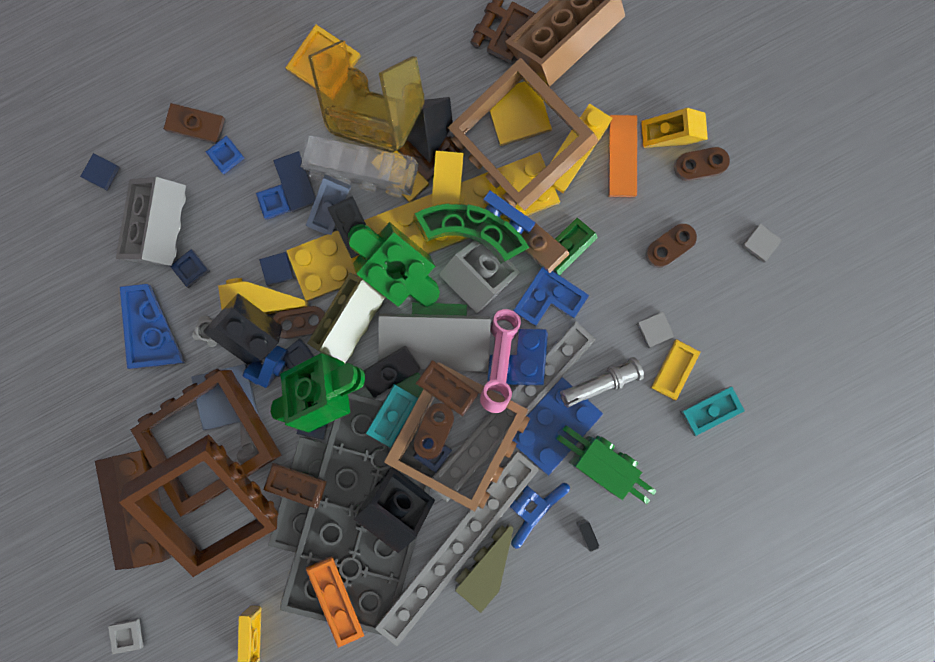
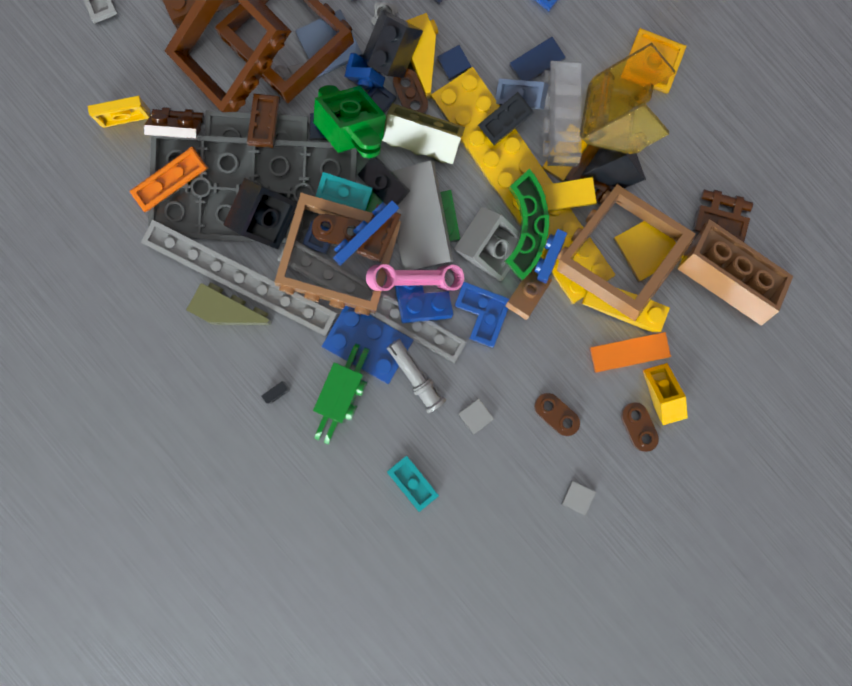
camera: 70 degrees right, 0 degrees up
blue tile [256,184,291,220] -> none
green brick [348,222,440,307] -> none
blue piece [510,483,570,549] -> none
green plate [553,218,598,275] -> none
yellow tile [650,339,701,401] -> none
none -> reddish brown plate [144,107,204,139]
none -> blue plate [333,201,399,266]

